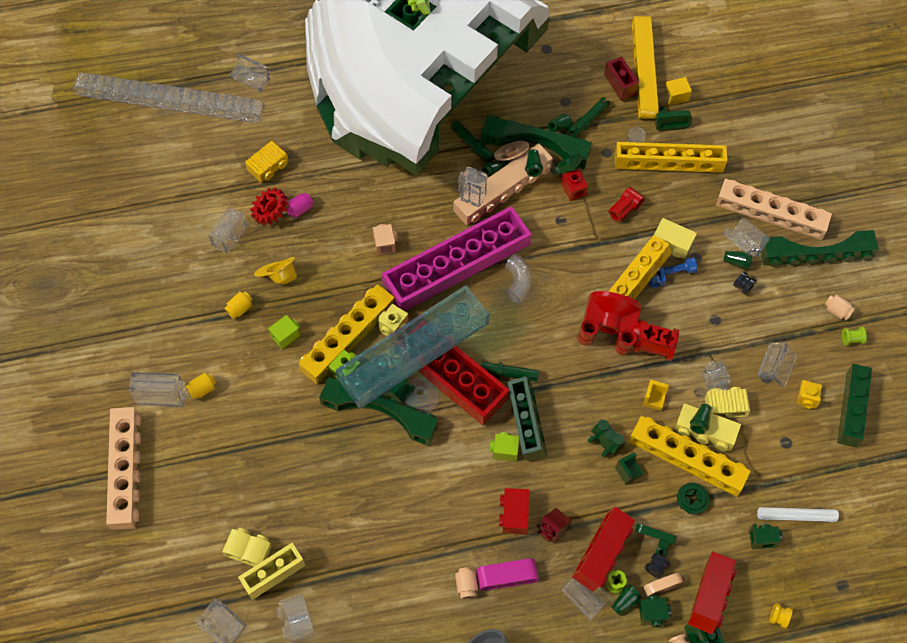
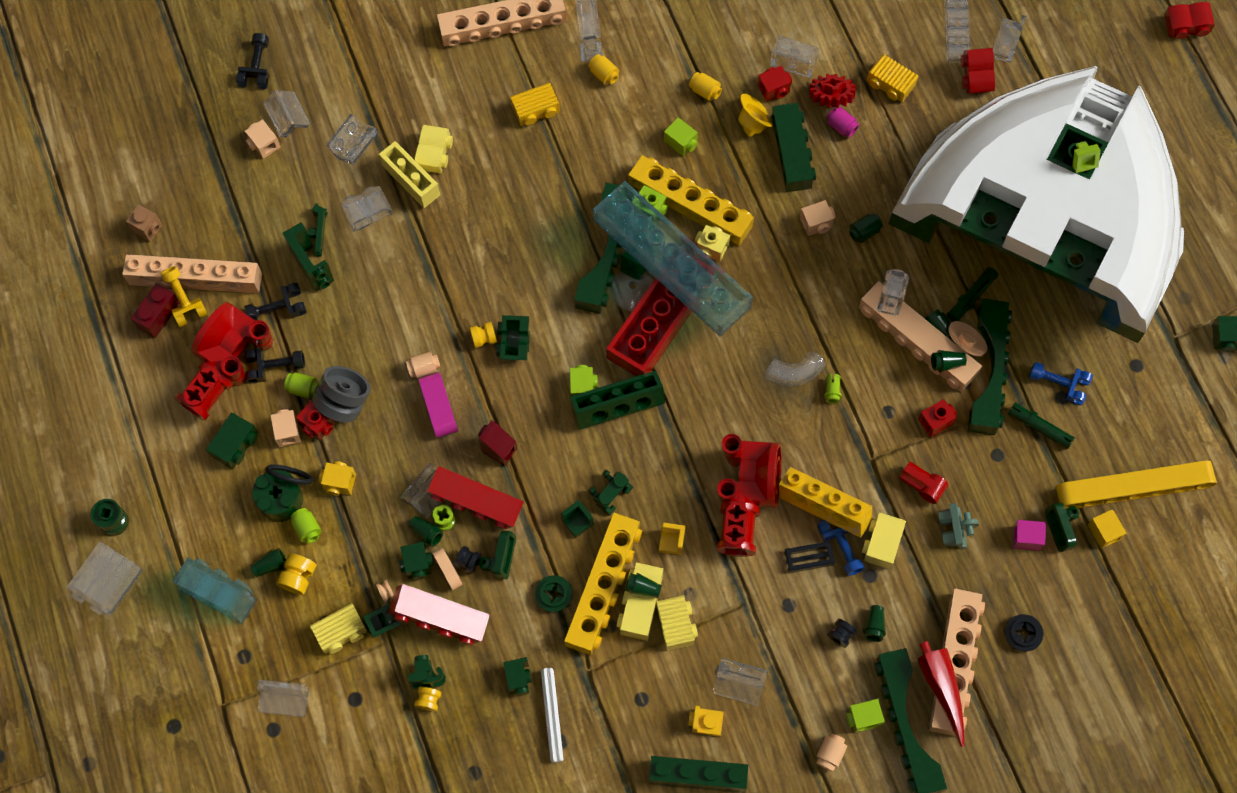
camera: 85 degrees right, 5 degrees up
dark pink brick [382,206,531,311] -> none
dark green pin [481,361,539,382] -> none
red brick [499,488,529,535] -> none
dark green cone [548,113,572,131] -> none
dark green plate [550,153,583,175] -> none
dark red brick [604,56,639,101] -> none
yellow brick [614,142,727,173] -> none
clear tile [628,127,646,143] -> none
clear brick [701,361,732,391] -> none
clear panel [723,218,770,257] -> none
lime bush [842,327,867,345] -> none
none -> dark green piece [408,655,446,689]
none -> yellow wheel [470,322,497,348]
none -> dark green cylinder [496,315,530,360]
none -> yellow brick [510,82,560,126]
none -> red brick [758,65,792,102]
none -> dark green brick [771,103,816,192]
none -> black tile [784,541,835,573]
none -> lime pin [824,374,842,404]
none -> lime brick [846,699,885,733]
none -> dark green brick [849,213,883,243]
none -> red piece [918,641,965,747]
none -> sand green hips [939,503,979,549]
none -> red brick [960,48,995,93]
none -> black gear [1005,614,1044,652]
none -> dark pink panel [1013,520,1046,551]
none -> blue bar [1029,361,1093,405]

